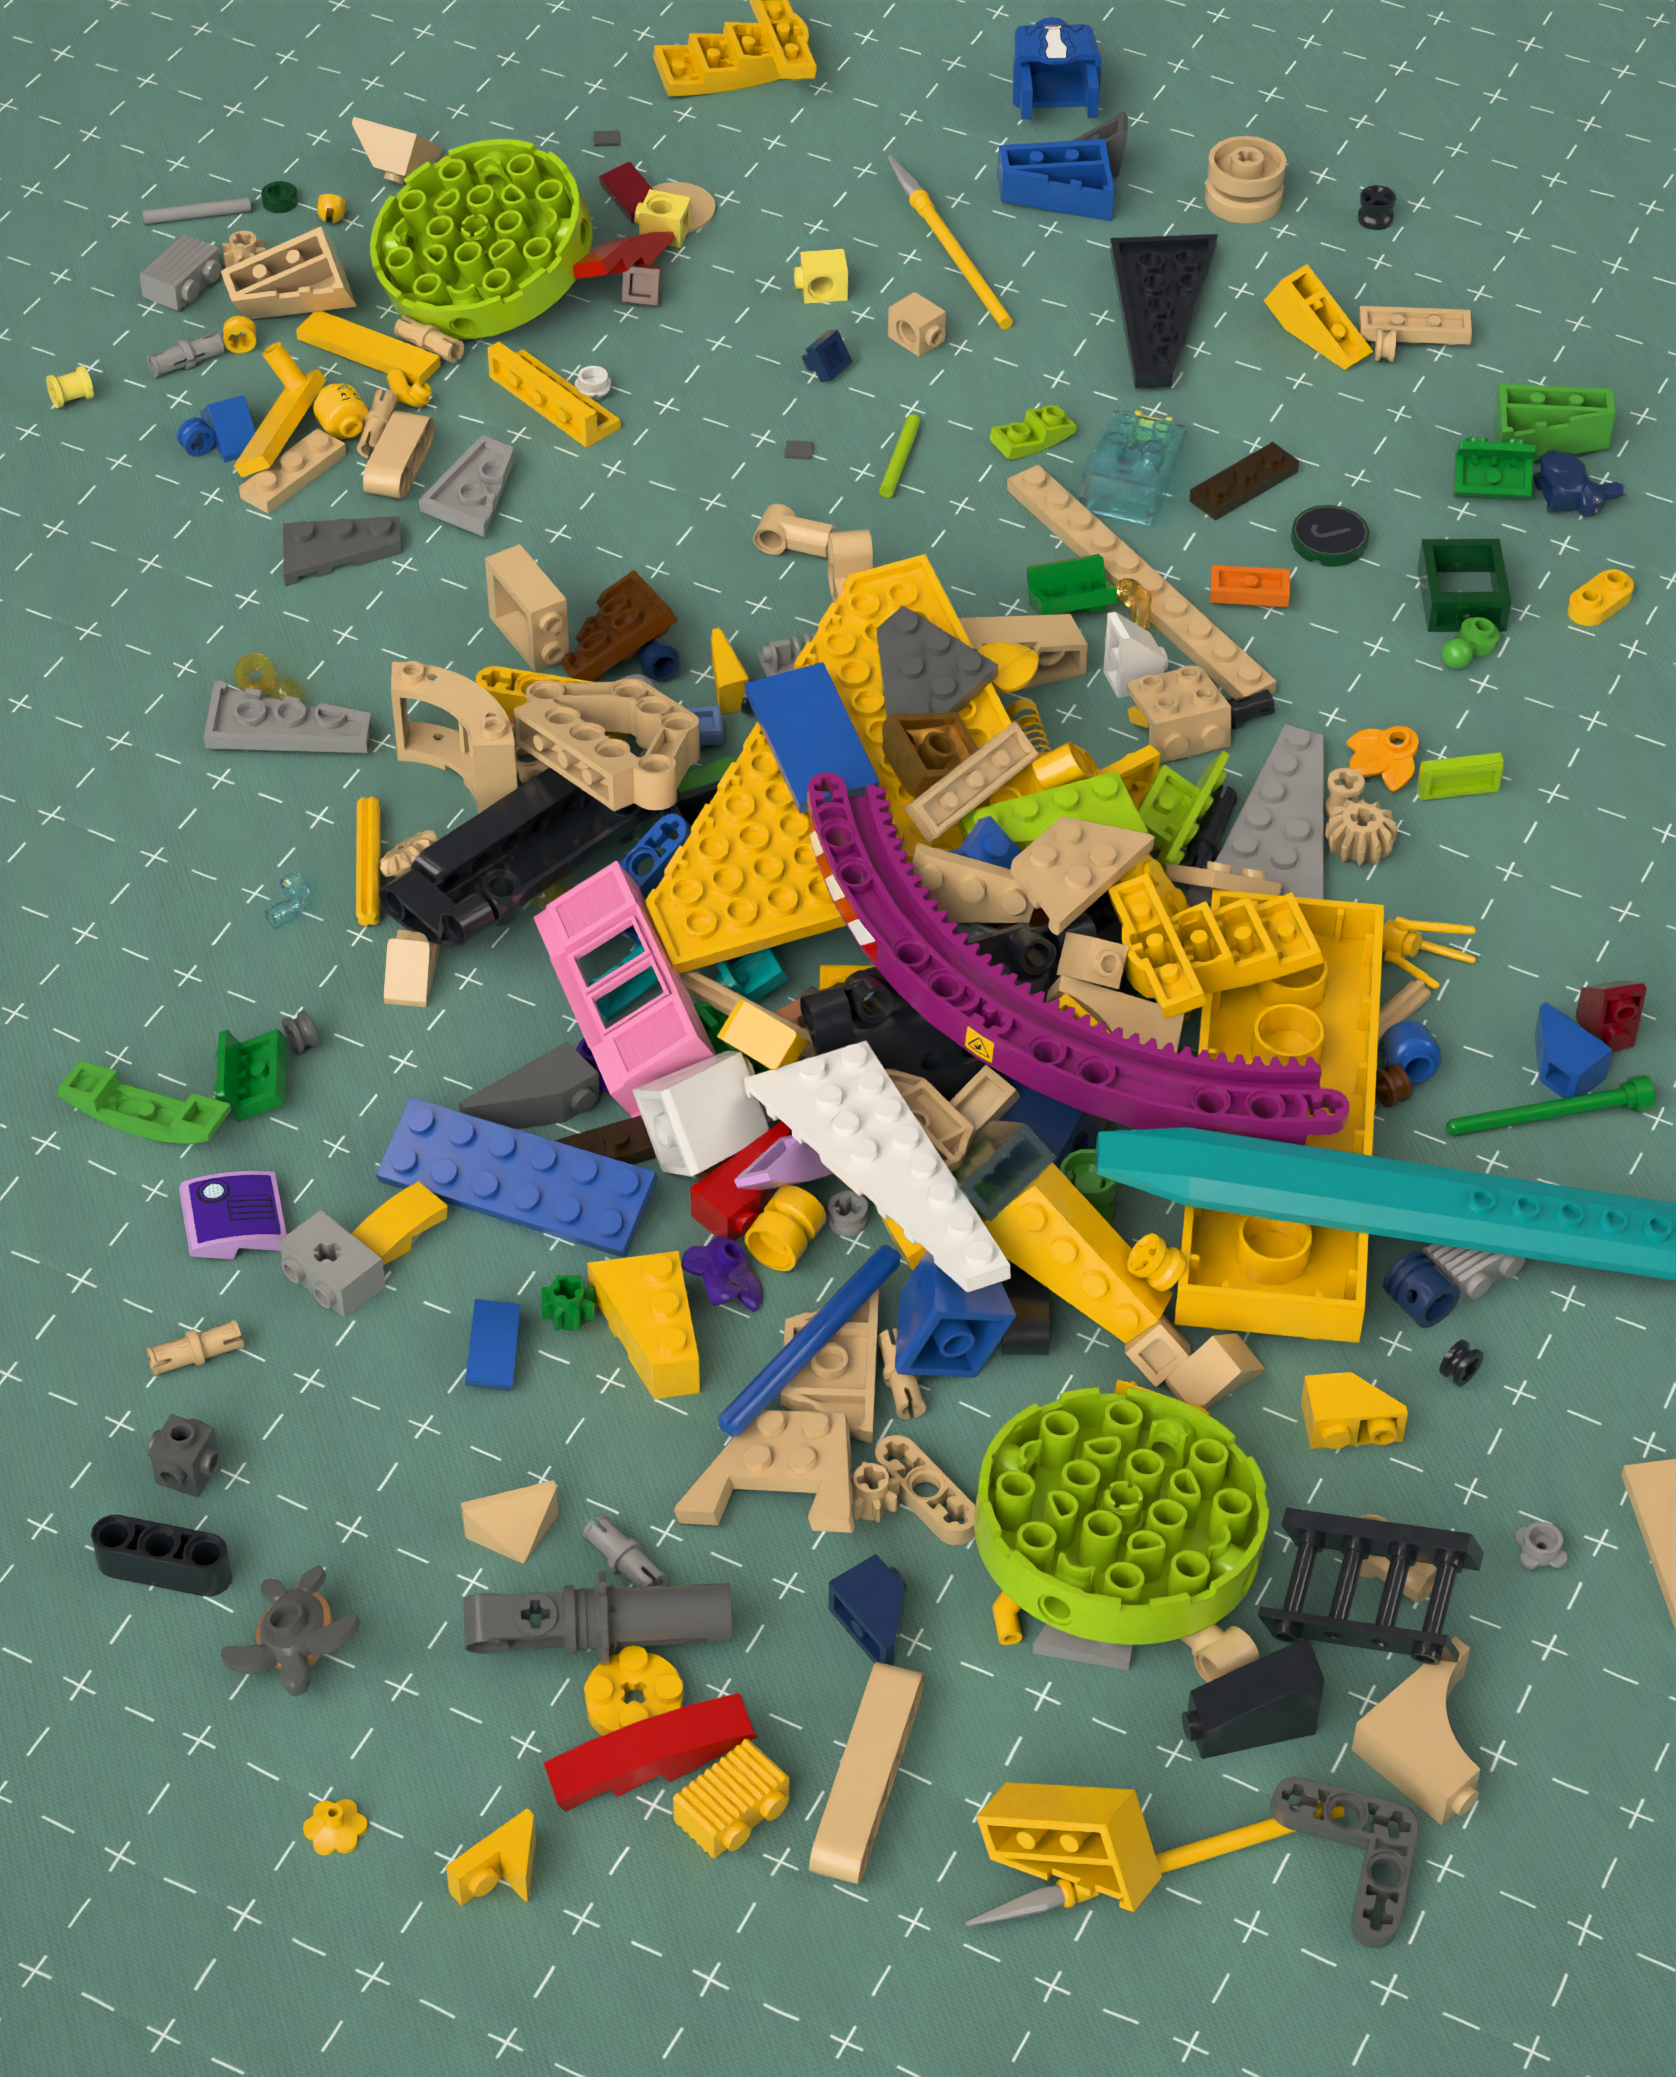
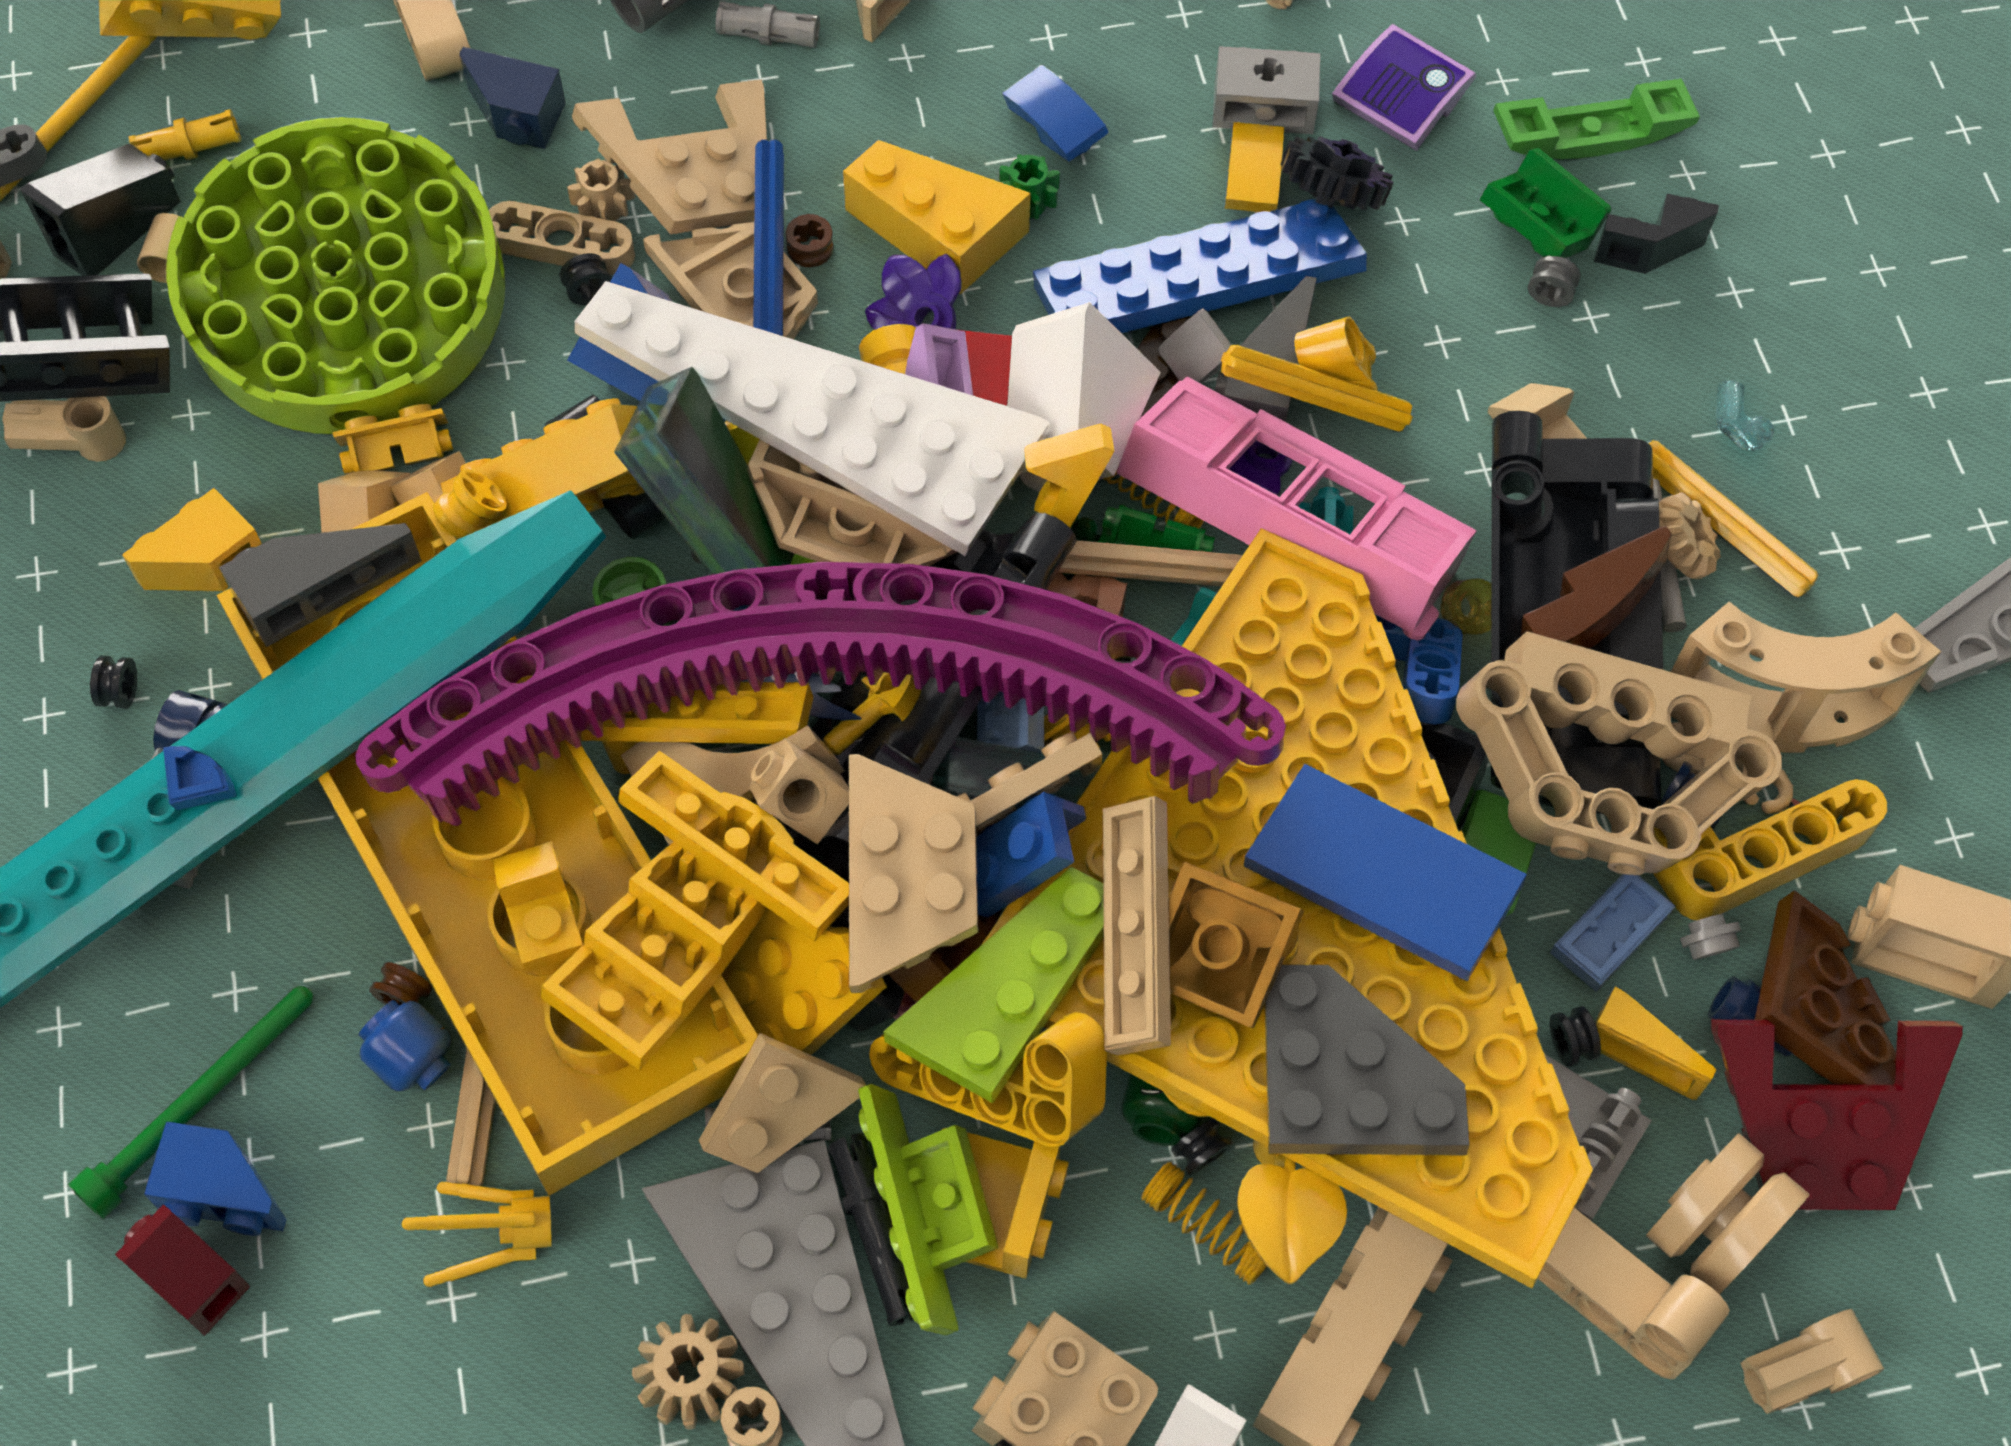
camera: 140 degrees right, 15 degrees up
none -> yellow pin [129,109,242,161]
none -> blue tile [163,746,236,810]
none -> dark grey slope [219,524,422,647]
none -> yellow slope [492,841,583,973]
none -> black bush [559,253,612,305]
none -> reddish brown bush [785,214,834,268]
none -> light grey slope [1158,308,1231,383]
none -> yellow axle [1221,344,1413,432]
none -> black gear [1280,136,1394,210]
none -> yellow piece [1294,316,1378,391]
none -> reddish brown slope [1521,525,1672,649]
none -> black slope [1594,193,1719,274]
none -> tan wheel [1646,1133,1810,1295]
none -> dark red wing [1711,1019,1963,1210]

